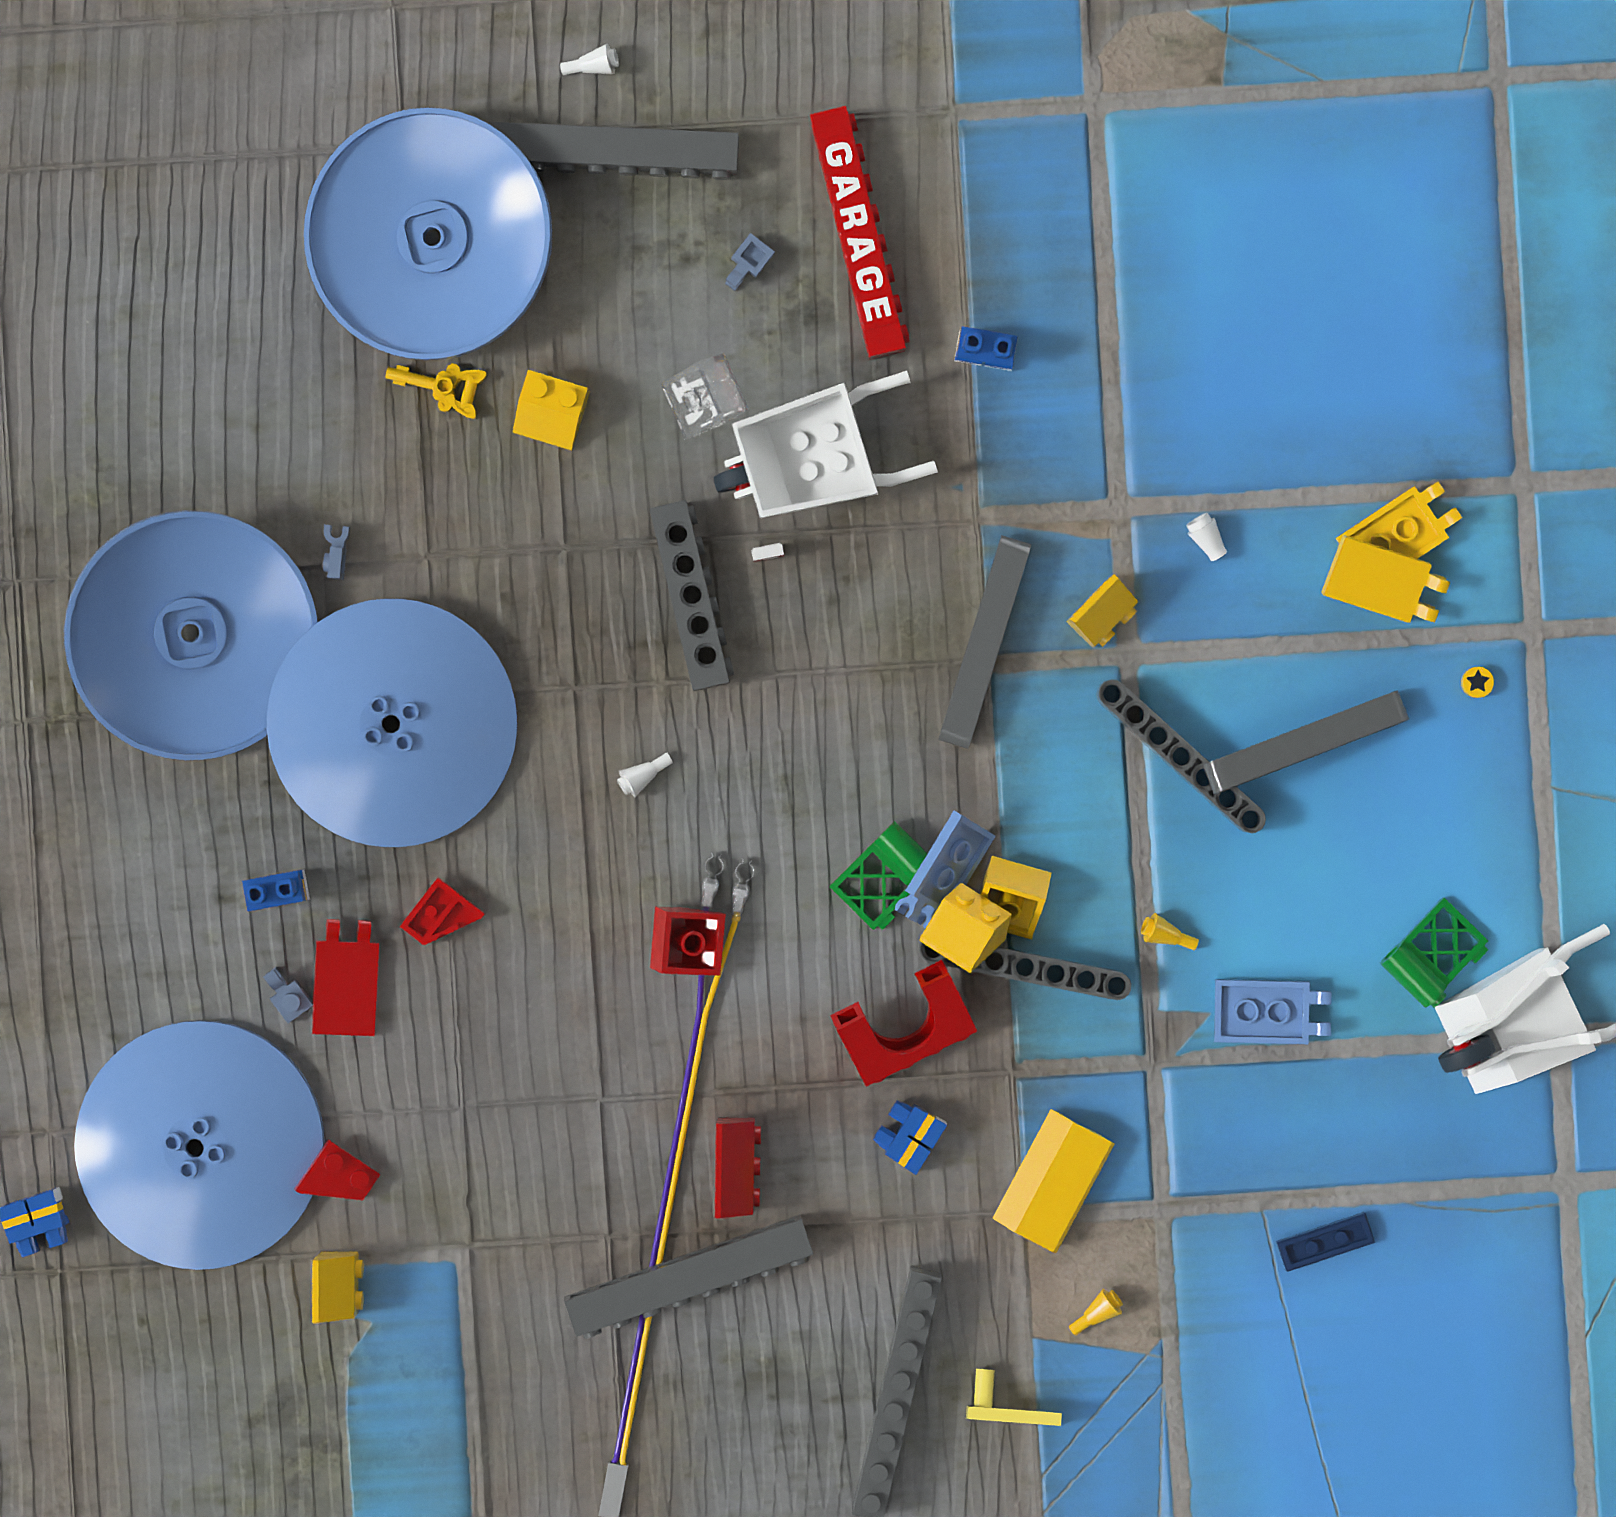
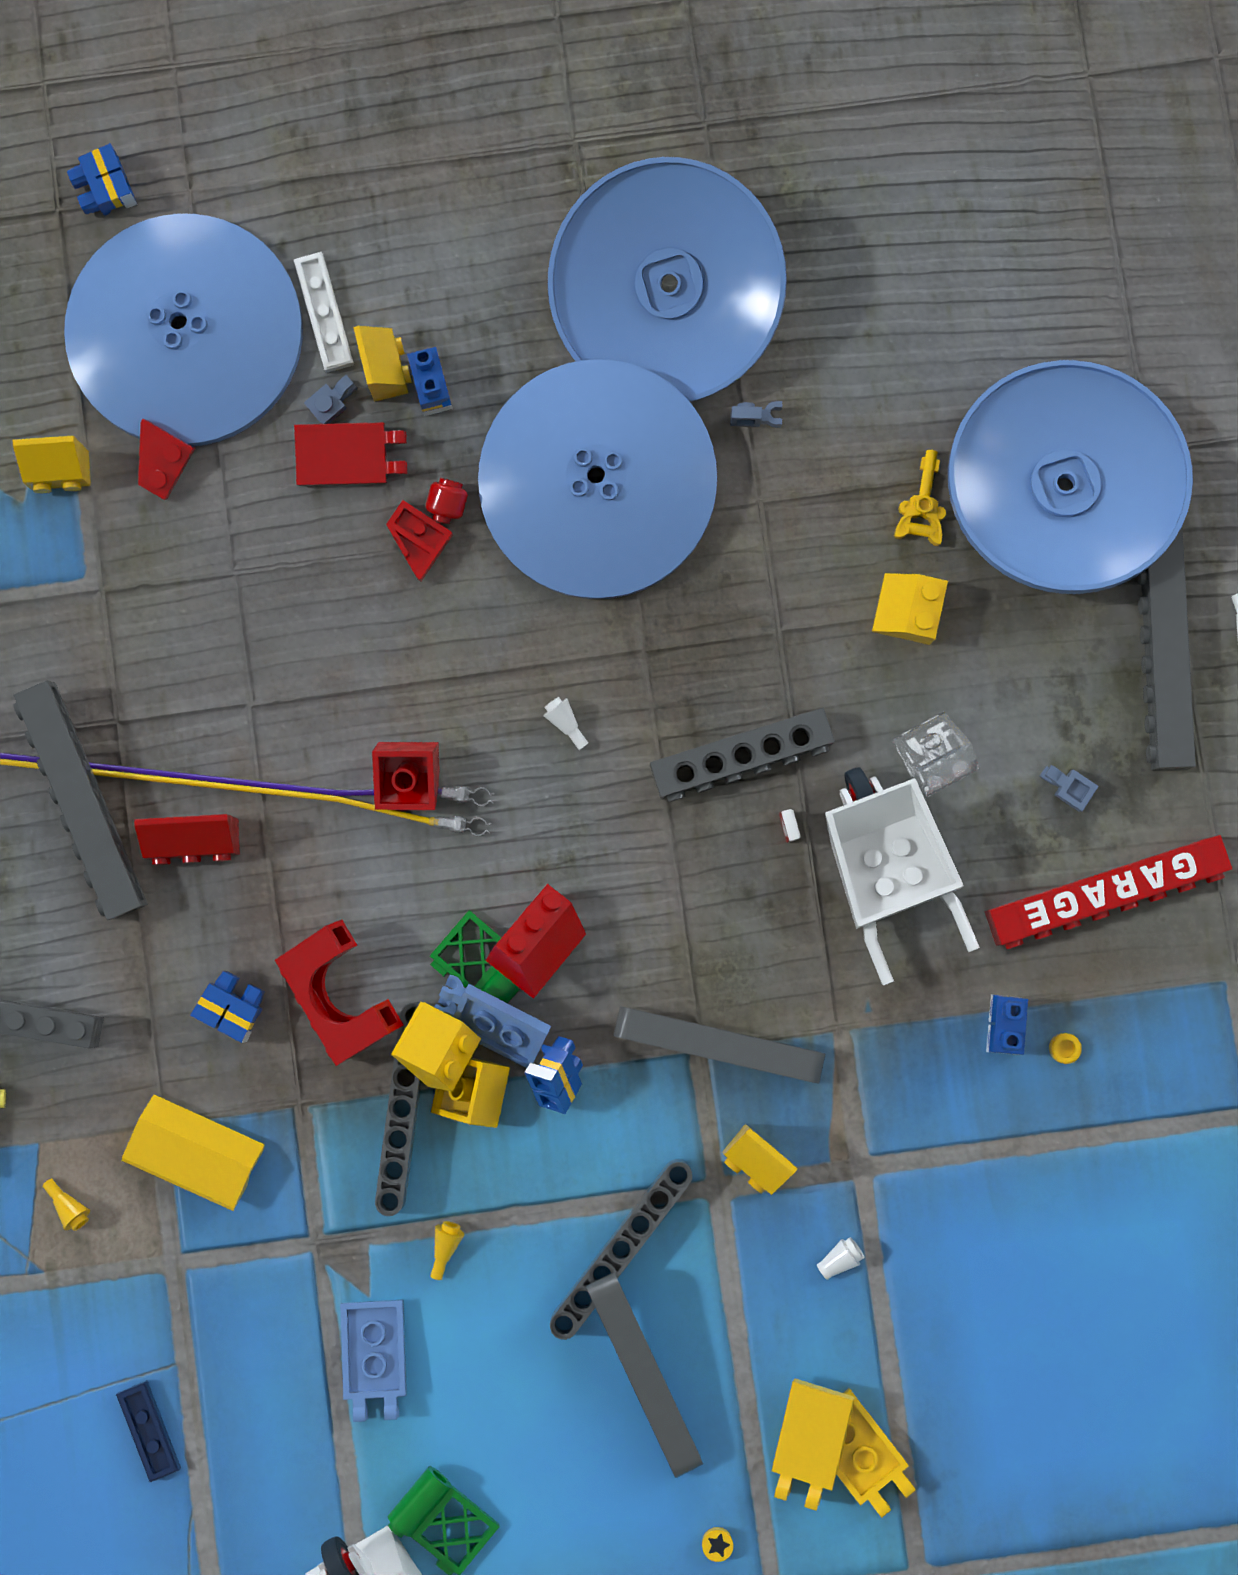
camera: 85 degrees right, 5 degrees down
none -> white tile [294,252,354,373]
none -> yellow slope [353,326,412,402]
none -> red head [425,478,468,524]
none -> red slope [485,884,586,999]
none -> blue hips [524,1036,583,1114]
none -> yellow tile [1049,1033,1082,1064]

